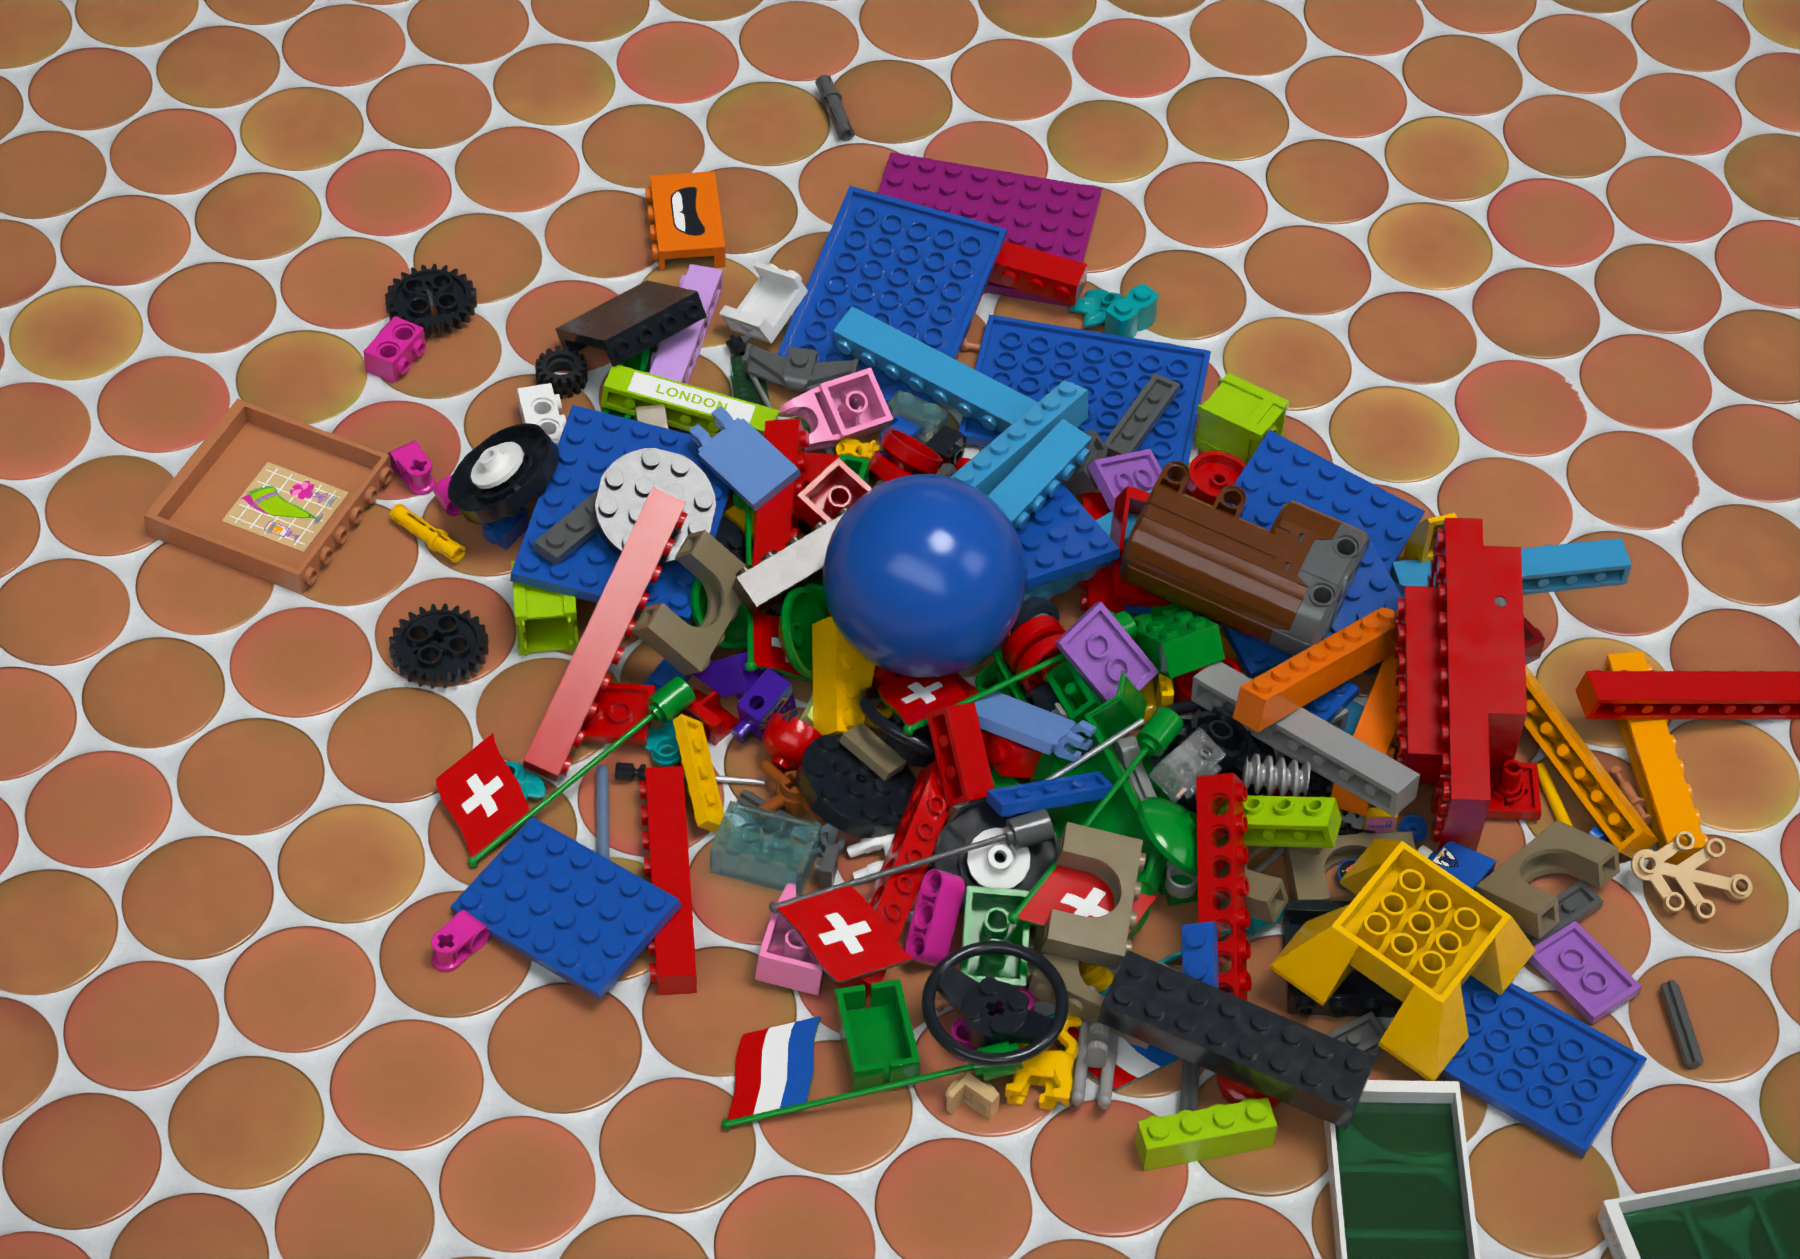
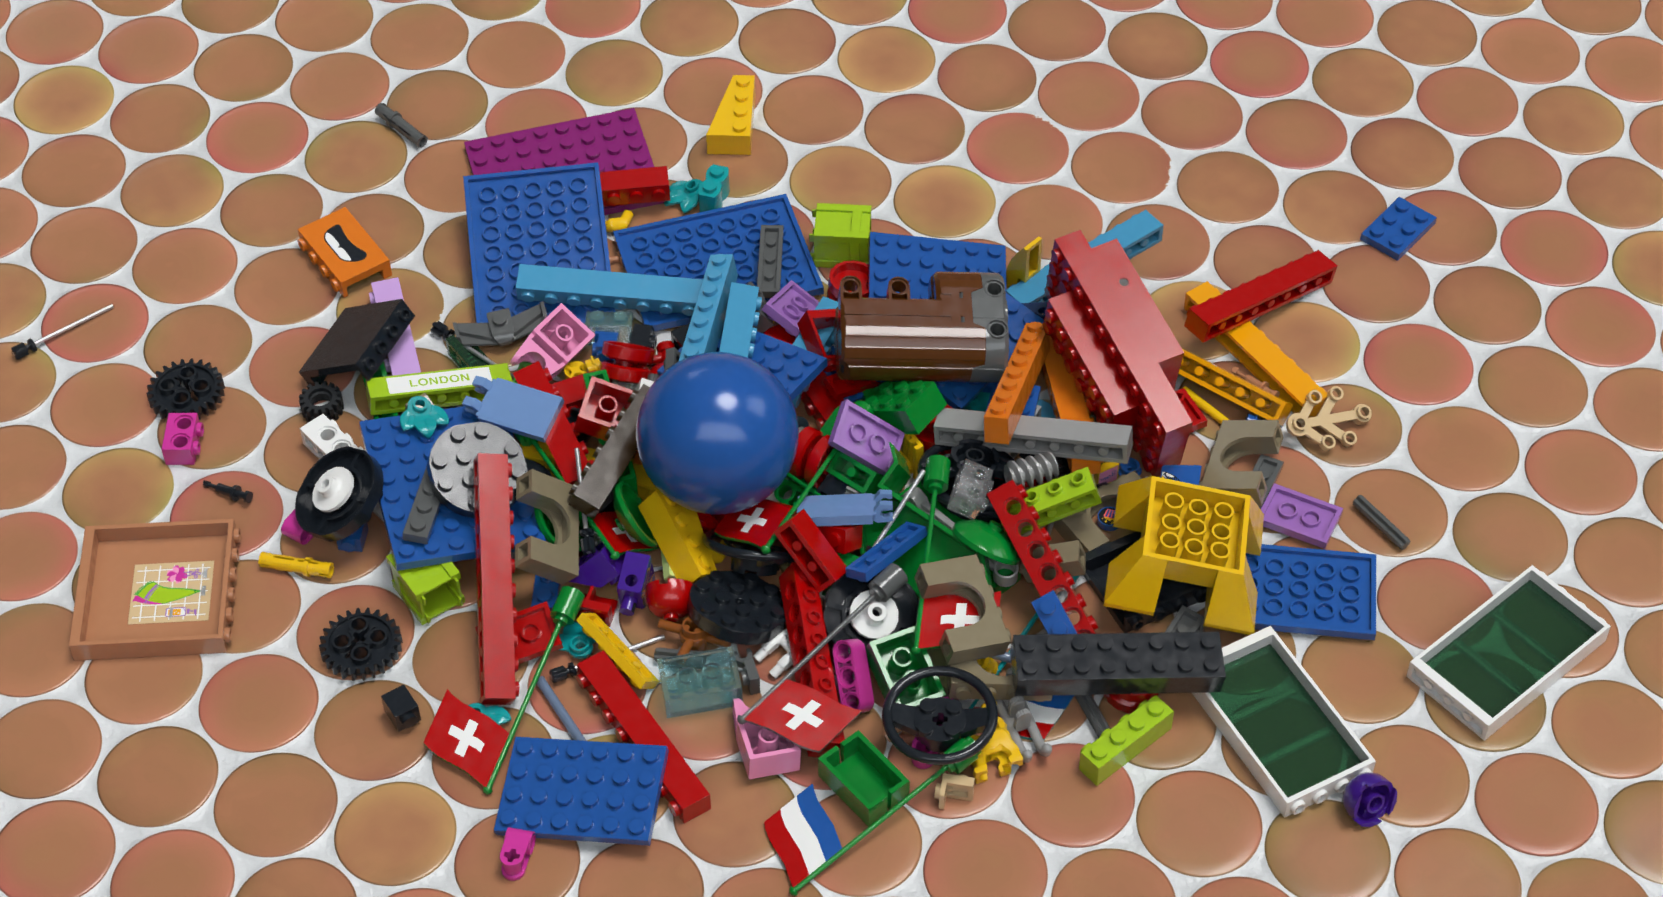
camera: 25 degrees left, 0 degrees up
dark pink piece [387,440,435,495] -> none
white panel [719,262,808,344] -> none
dark tan tile [839,723,907,781] -> none
none -> piece [11,304,114,360]
none -> black piece [203,480,253,503]
none -> black brick [381,684,421,732]
none -> teal plate [400,396,449,439]
none -> piece [574,448,596,555]
none -> yellow arm [605,210,634,233]
none -> yellow wedge [706,75,756,155]

